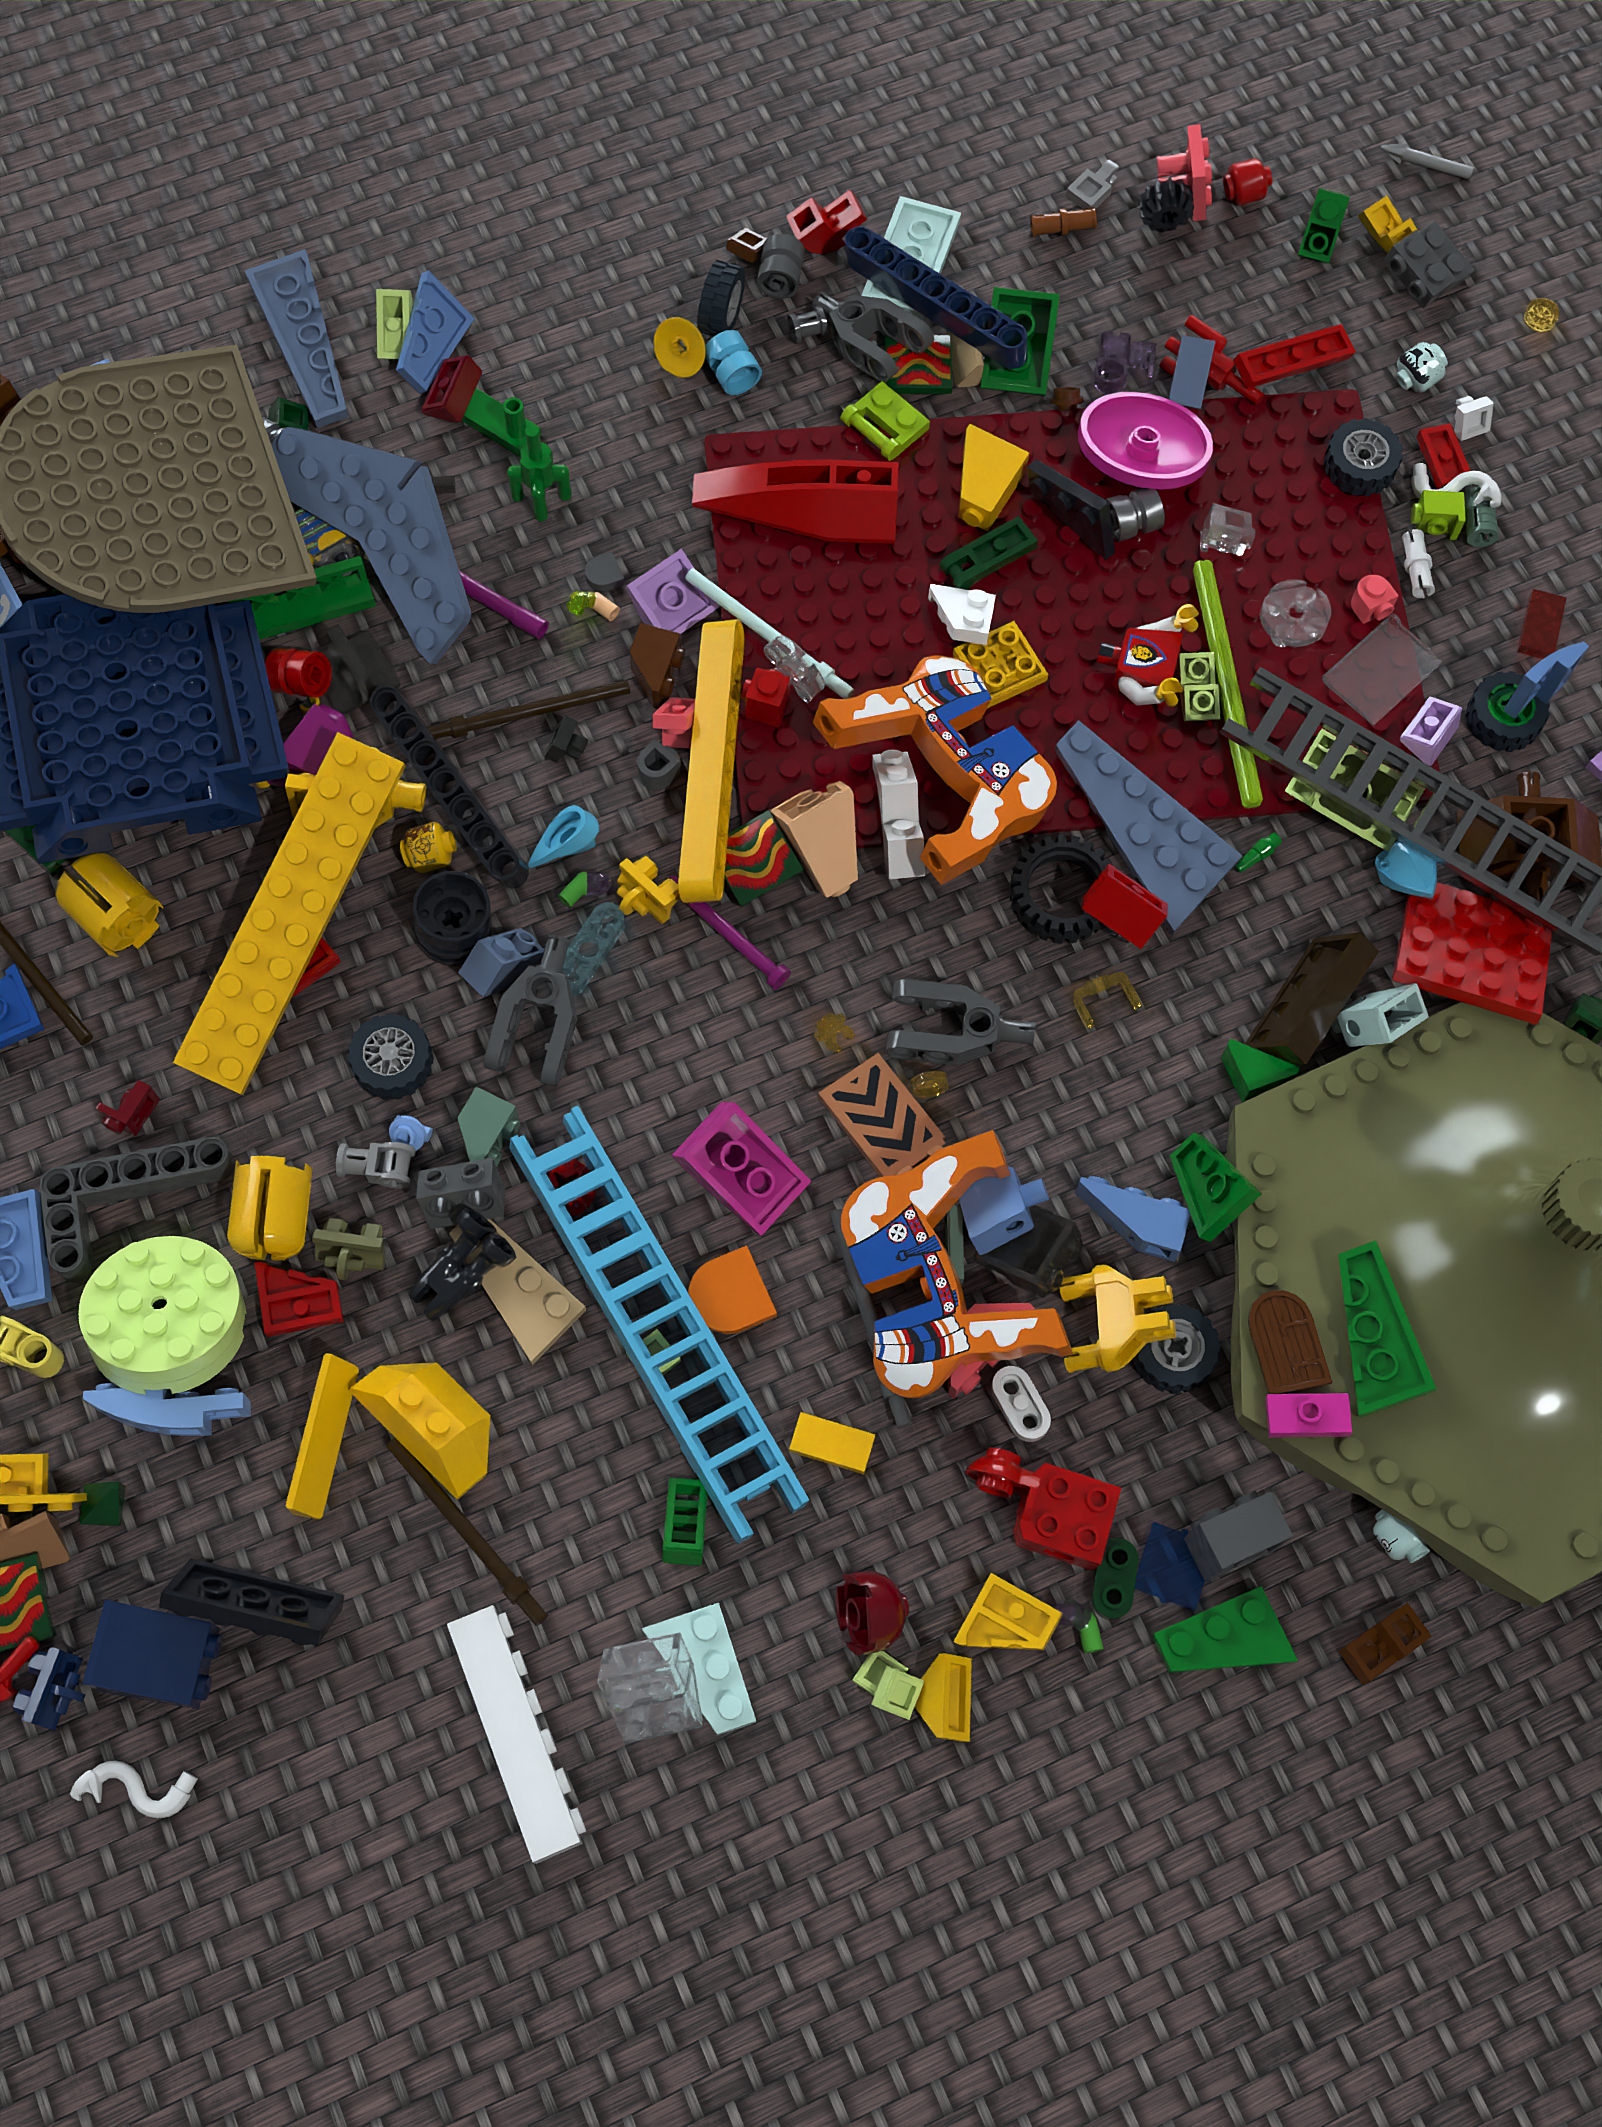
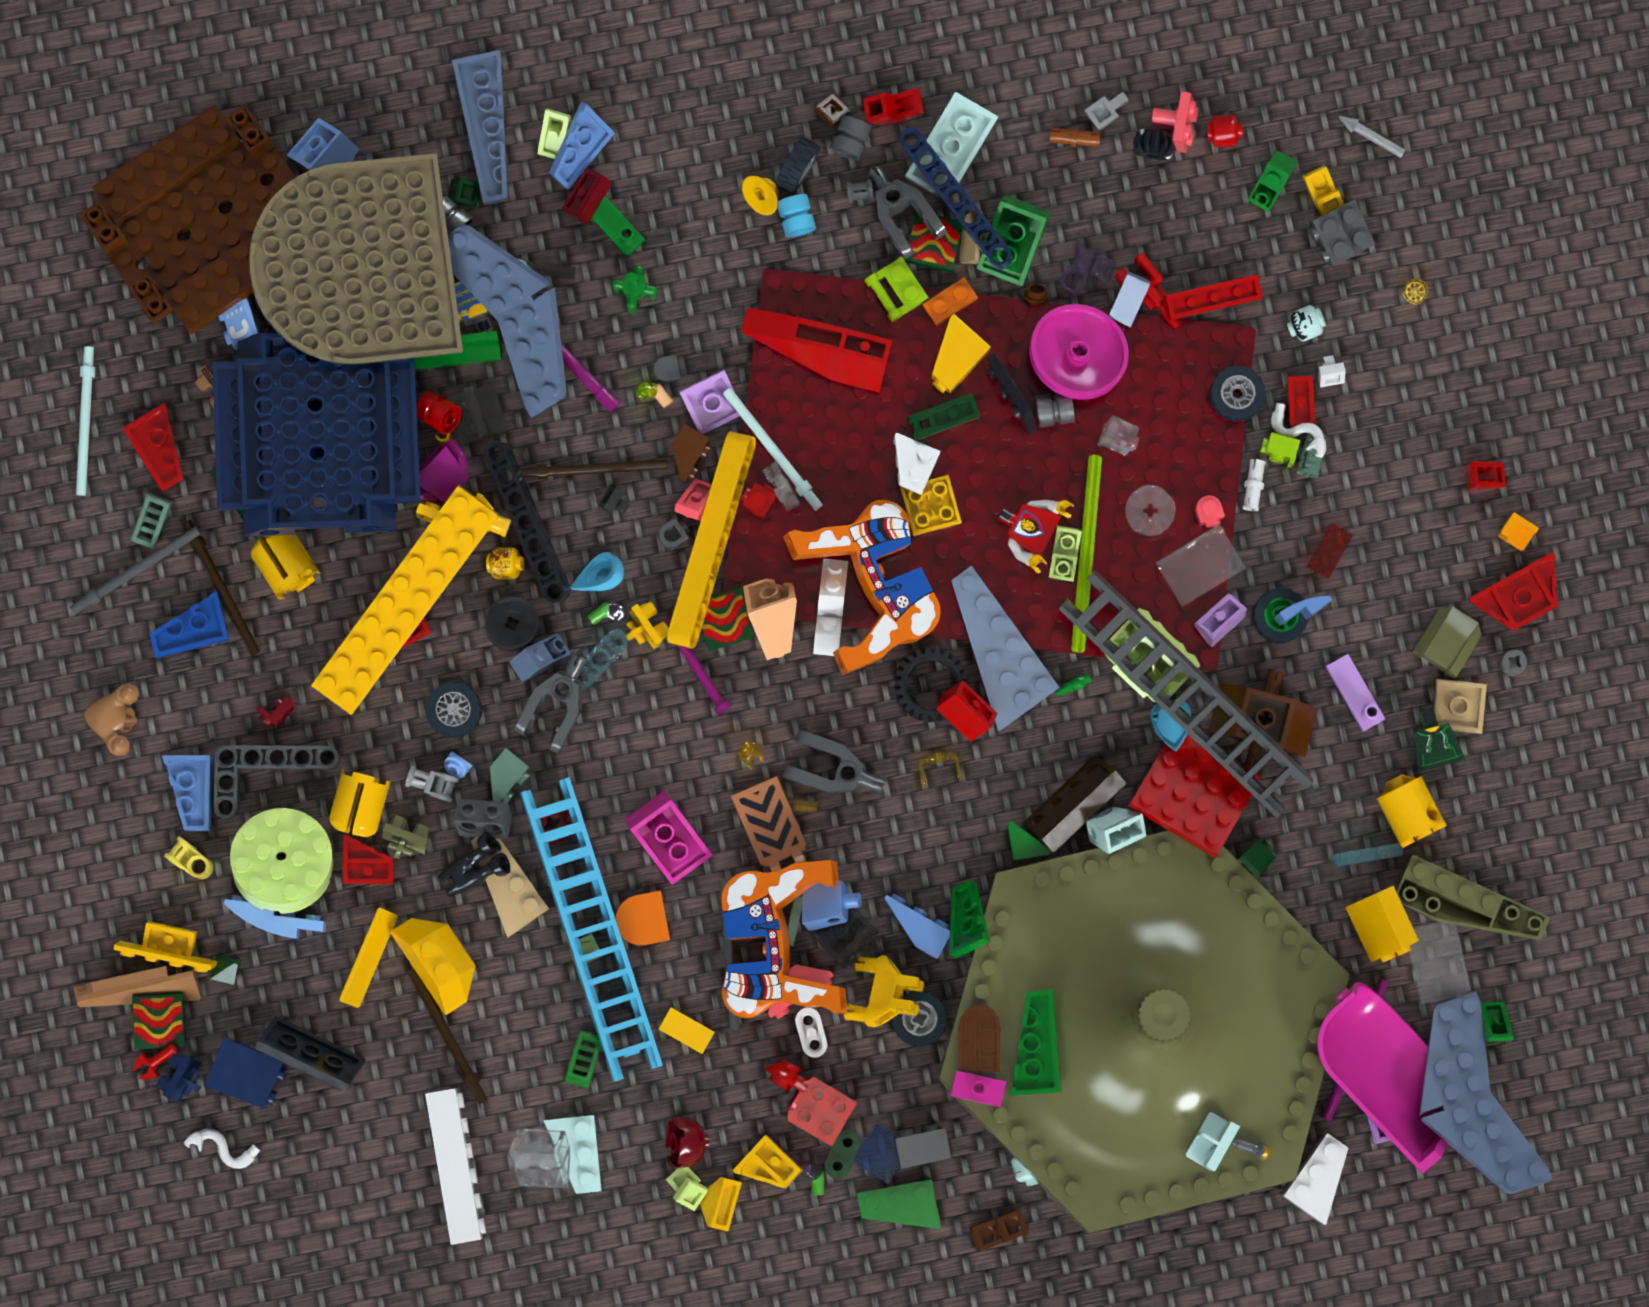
camera: 15 degrees right, 15 degrees up
none -> orange plate [923,277,978,326]

